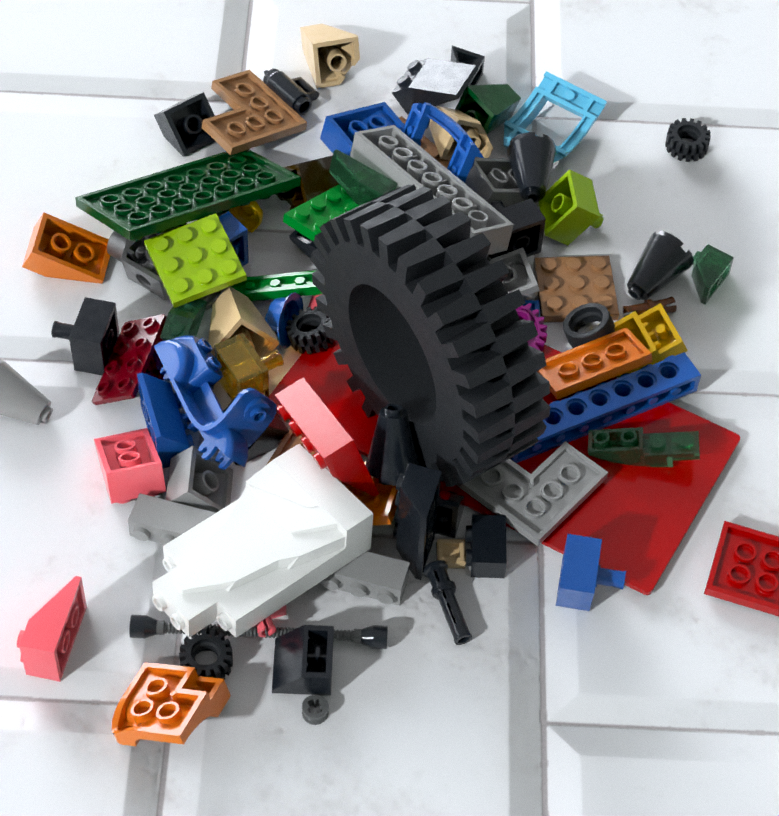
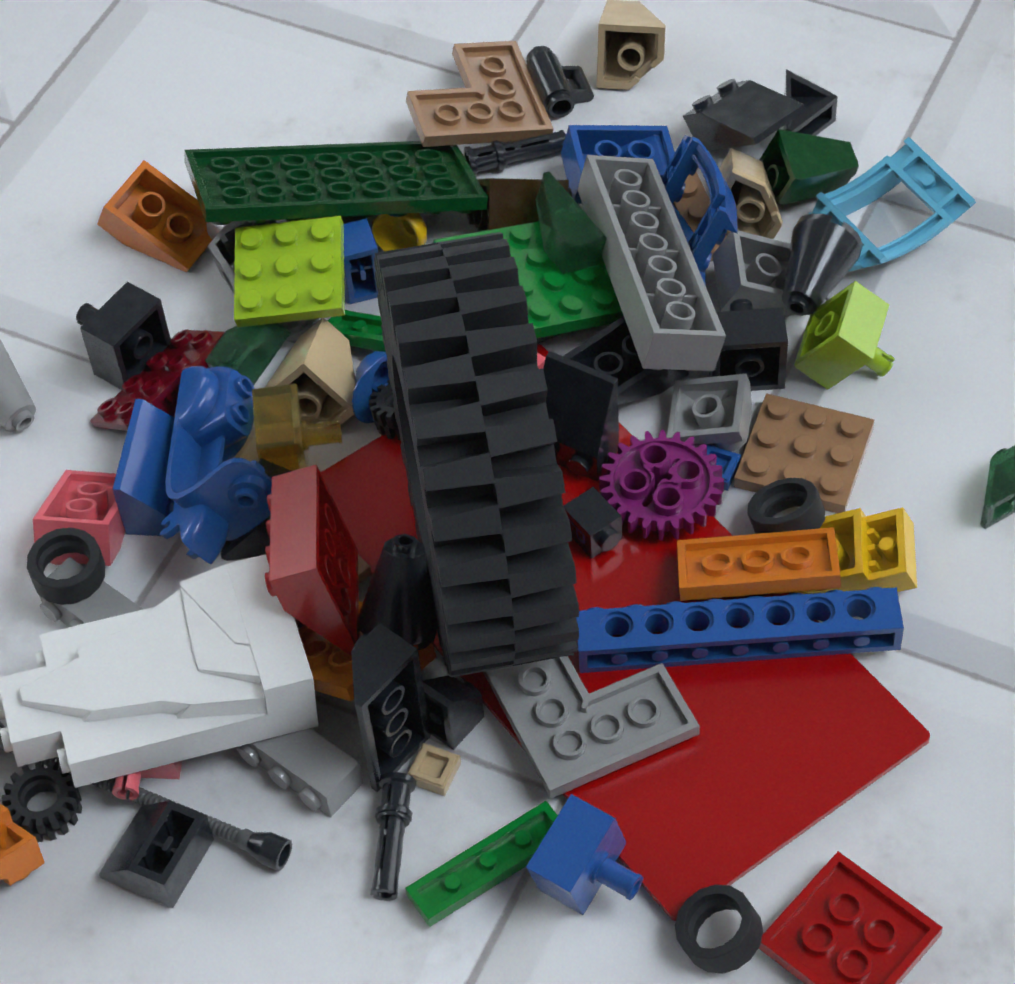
camera: 30 degrees right, 0 degrees up
black slope [154,92,215,157] -> none
light grey slope [166,446,233,513] -> none
dark grey bush [302,695,329,725] -> none
black brick [465,514,507,578] -> none
clear green slope [588,427,700,467] -> none
reddish brown pin [623,296,677,317] -> none
black cone [627,231,694,300] -> none
none -> black tyre [27,528,105,605]
none -> green plate [405,801,558,927]
none -> black pin [463,130,566,176]
none -> black tyre [675,884,763,974]

